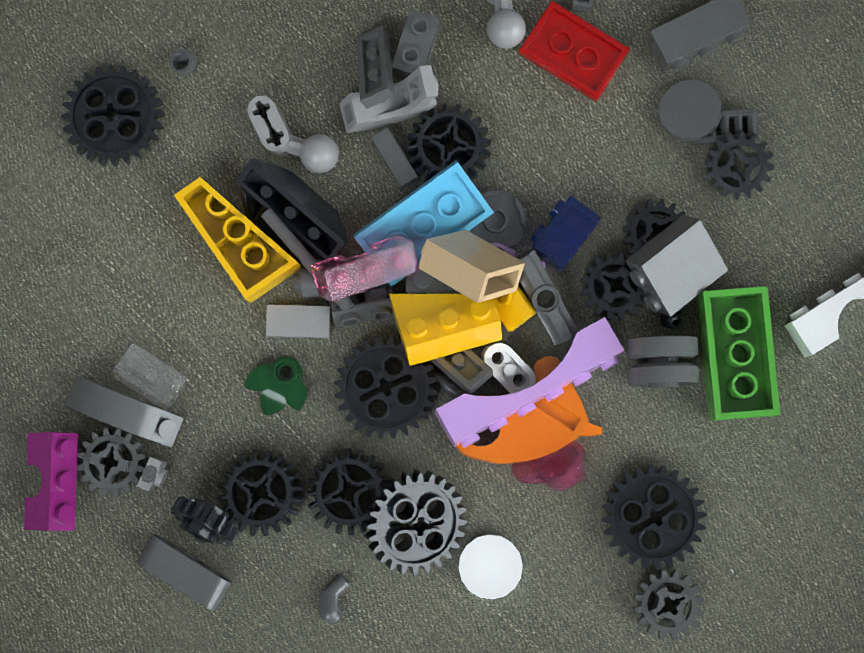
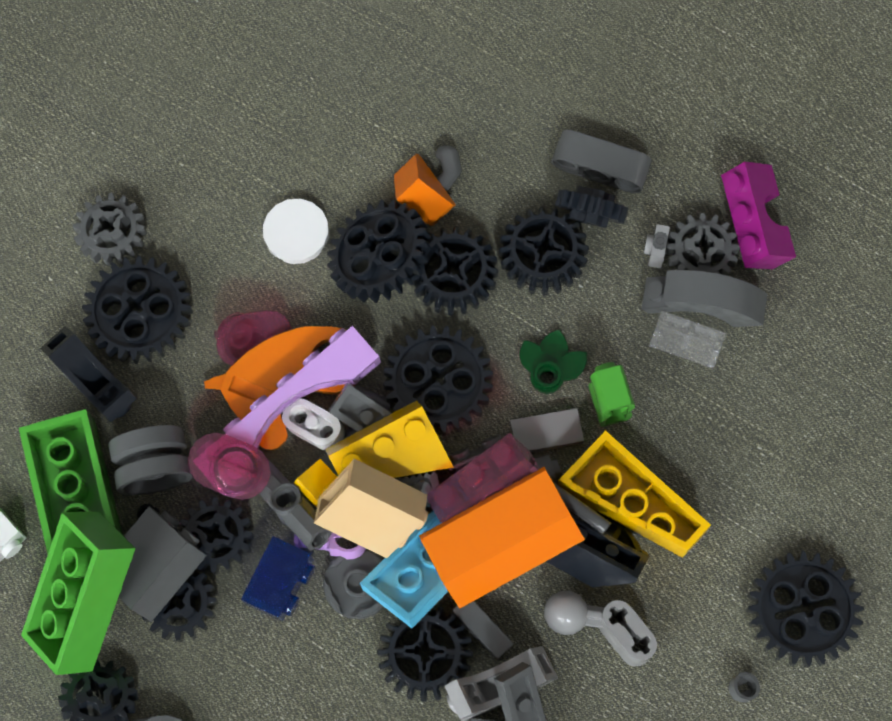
camera: 170 degrees right, 10 degrees down
none -> bright green brick [21,511,135,675]
none -> black arch [40,326,137,422]
none -> clear pink piece [188,433,270,500]
none -> orange slope [394,154,456,226]
none -> orange slope [419,467,585,609]
none -> bright green brick [588,362,635,427]

